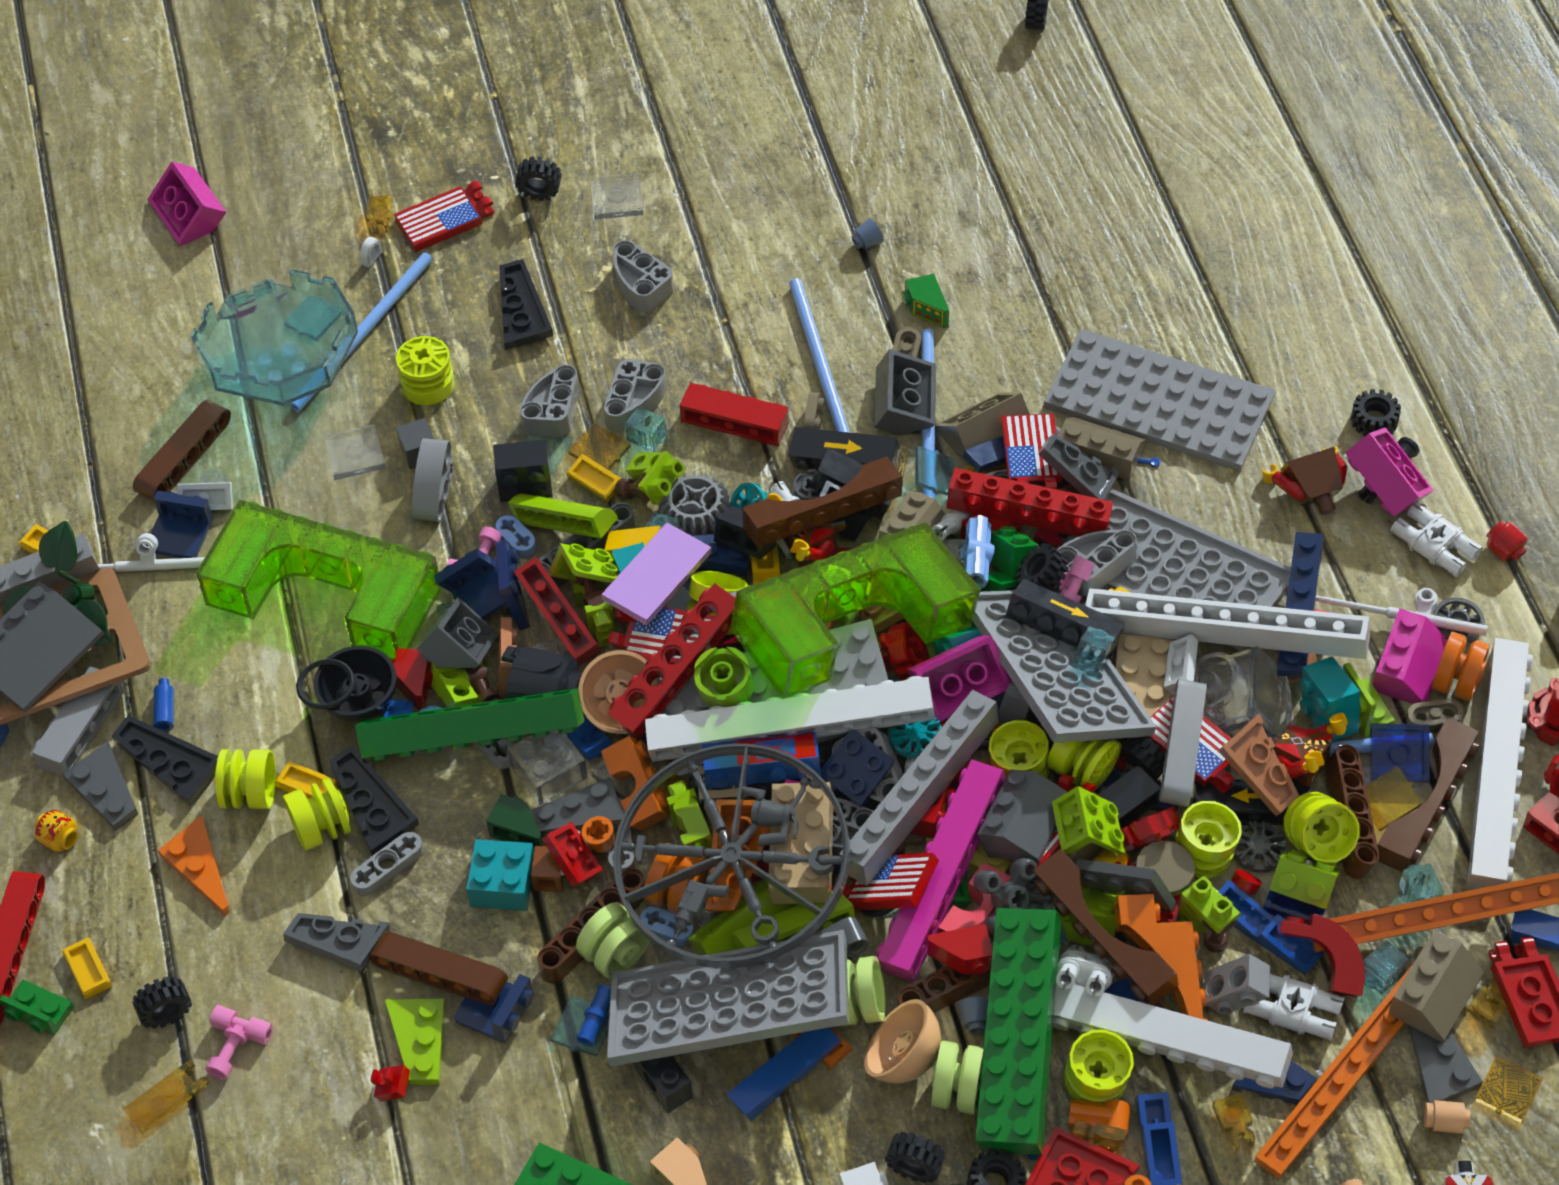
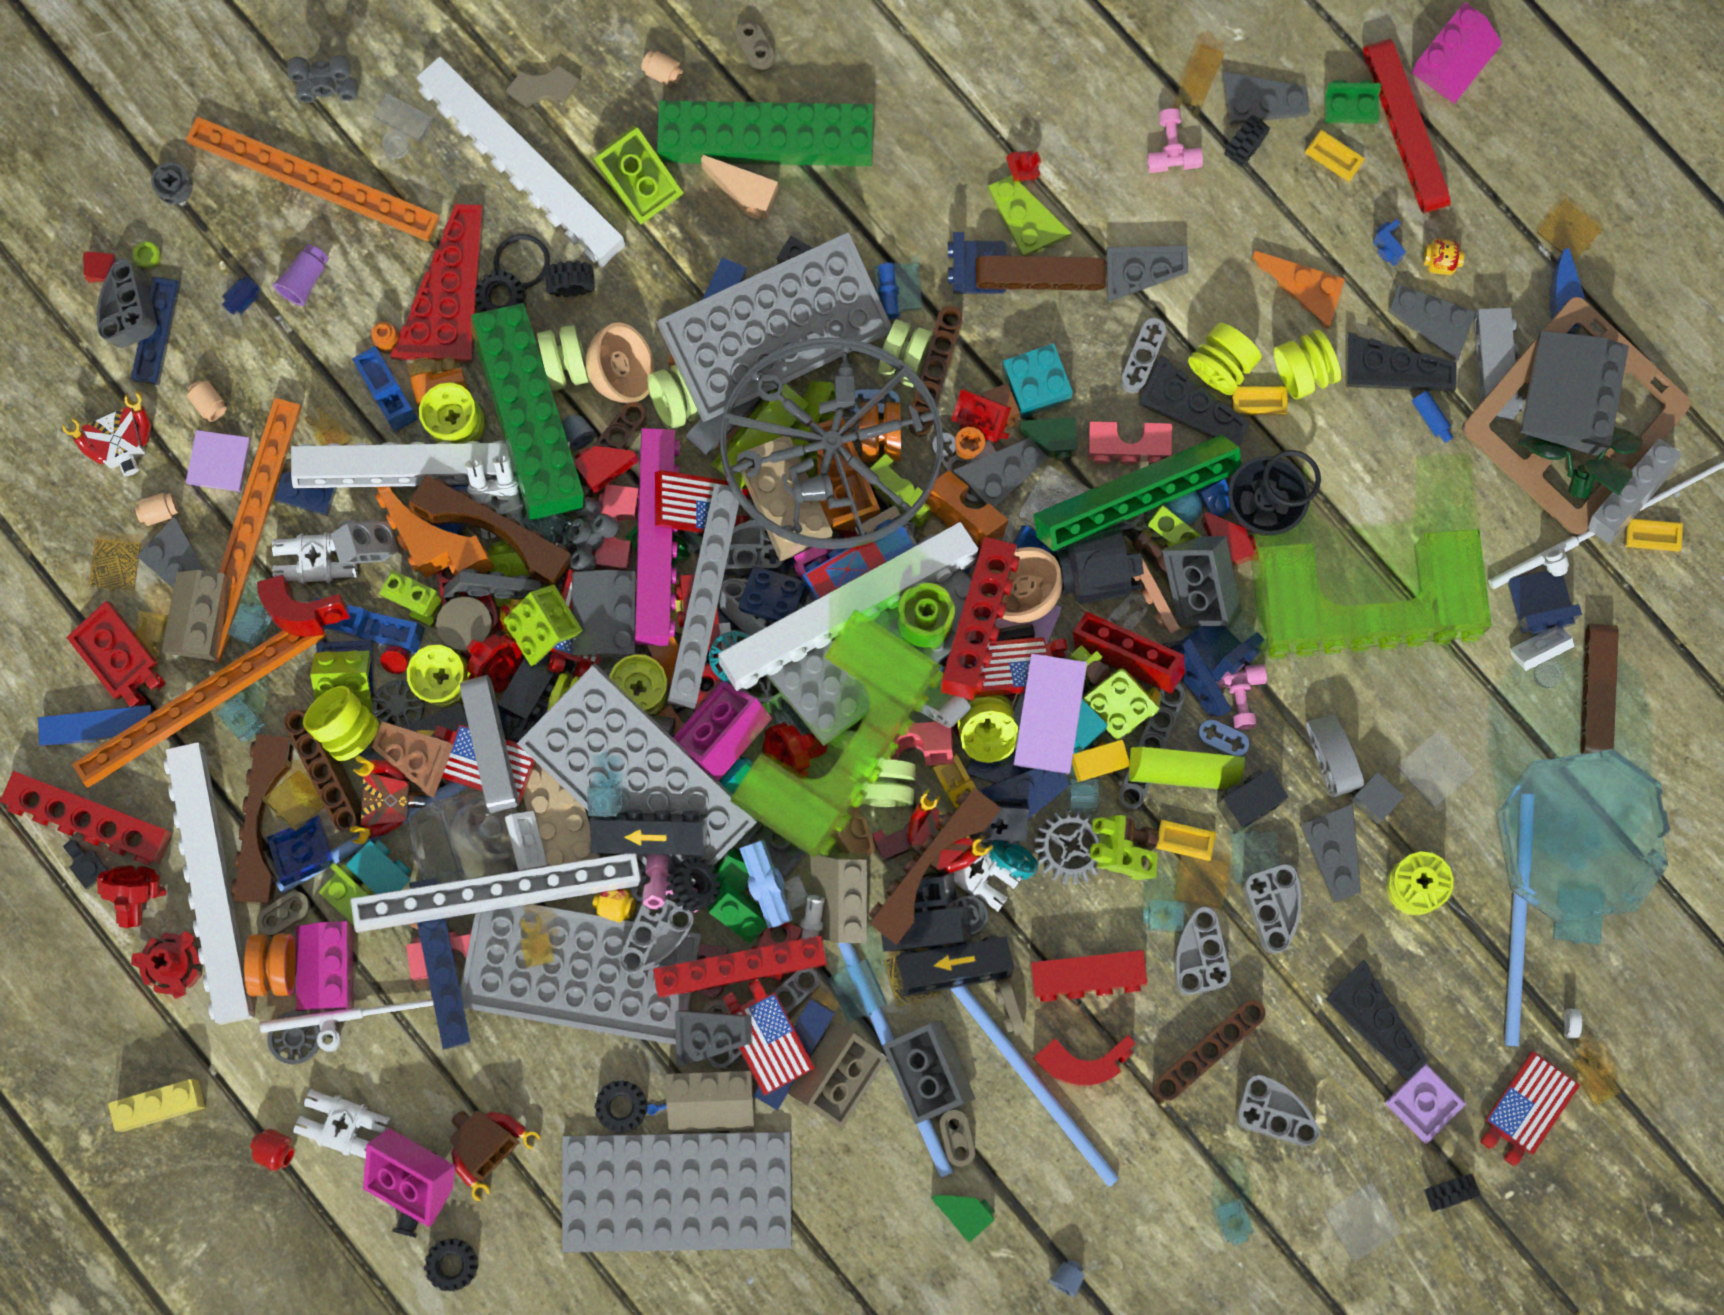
camera: 155 degrees right, 25 degrees up
none -> lavender tile [186,430,251,492]
none -> clear yellow plate [520,915,554,968]
none -> black tyre [594,1080,647,1133]
none -> red arch [1033,1035,1136,1086]
none -> coral arch [1087,422,1172,465]
none -> reddish brown beam [1153,1000,1266,1102]
none -> clear light blue brick [1211,1199,1254,1246]
none -> dark grey wing [1222,71,1310,125]
none -> dark grey wing [1300,804,1361,903]
none -> blue bracket [1373,219,1406,267]
none -> lavender tile [1384,1063,1466,1144]

